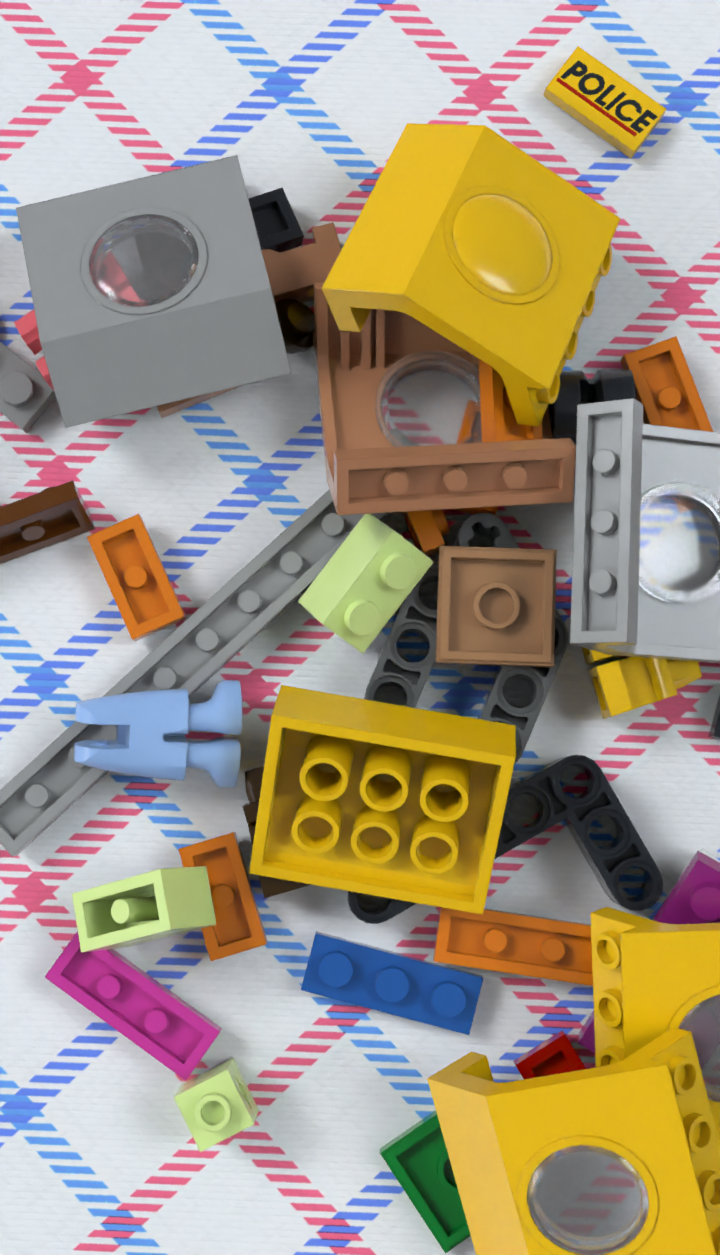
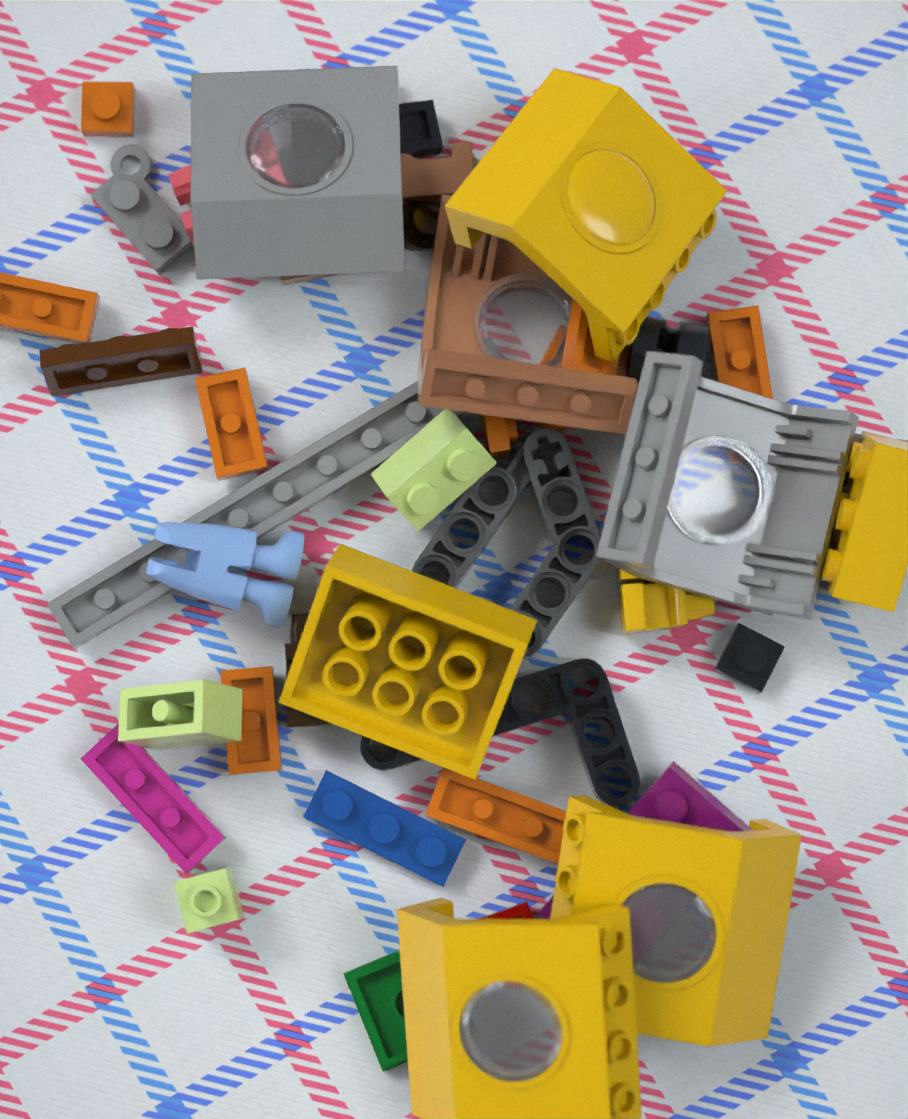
camera: 10 degrees right, 0 degrees up
medium nougat tile [435,546,557,668] -> none
yellow tile [544,46,666,159] -> none

